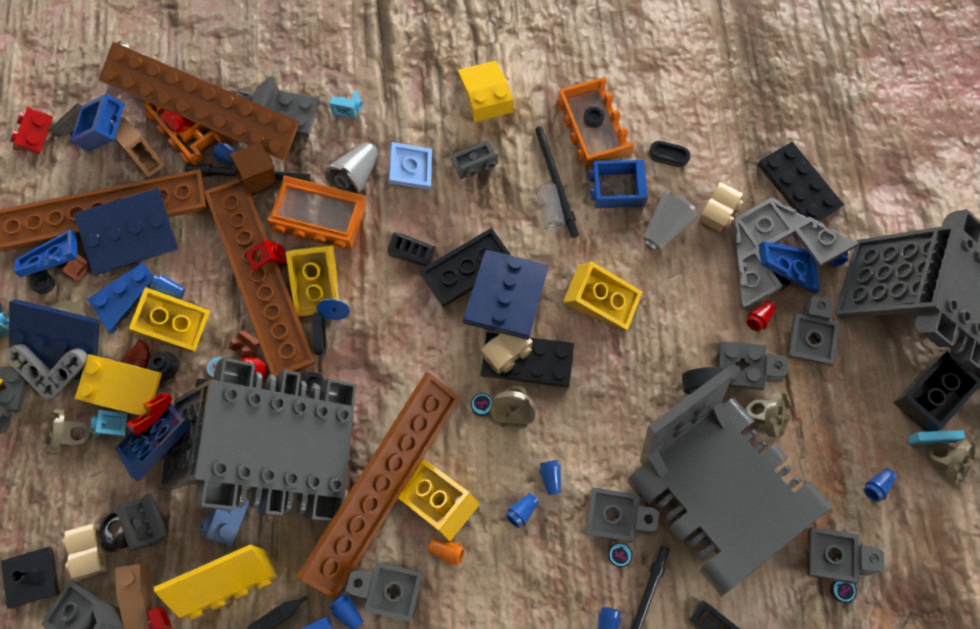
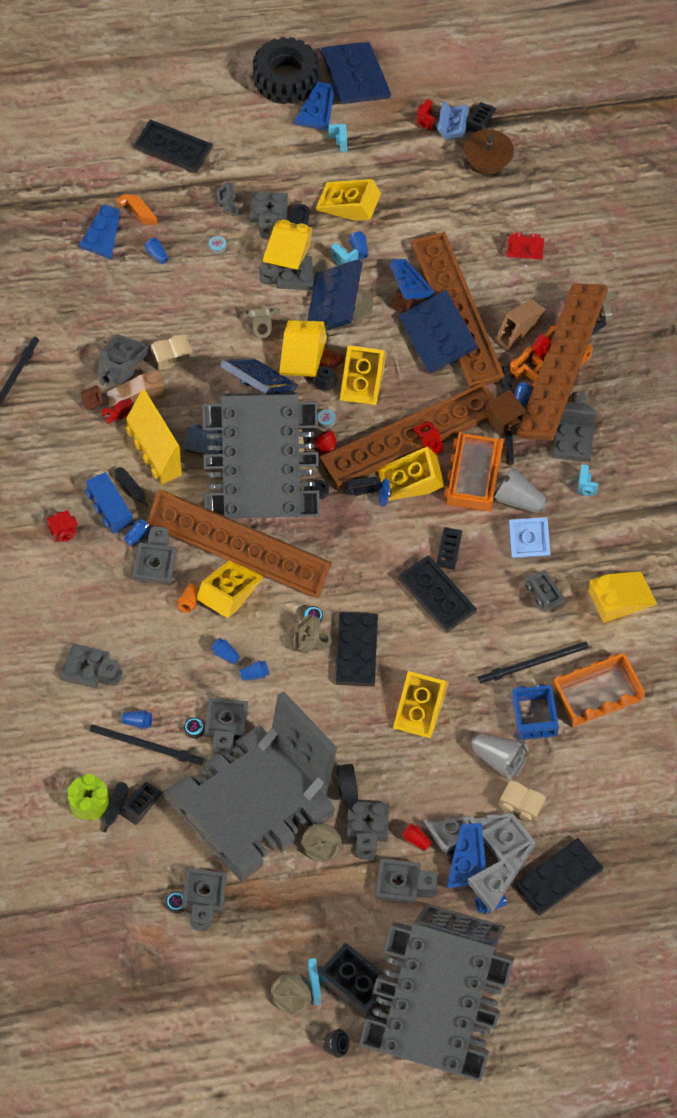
camera: 85 degrees right, 10 degrees down
black tile [1,547,60,609] -> none
light grey beam [5,344,88,399] -> none
black tile [30,272,55,294] -> none
clear smoke tile [48,102,81,137] -> none
blue window [70,94,125,151] -> none
blue wing [87,262,154,335] -> none
medium azure bracket [90,410,128,437] -> none
black piece [100,512,128,552] -> none
dark grey bracket [115,493,167,551] -> none
red slope [126,392,172,435] -> none
blue cone [150,275,186,300] -> none
copper tile [228,330,261,359] -> none
dark blue plate [463,250,549,340] -> none
tan brick [481,333,533,374] -> none
clear pin [536,183,565,231] -> none
black tile [583,106,604,128] -> none
black tile [649,141,691,167] -> none
blue cone [864,468,897,502] -> none

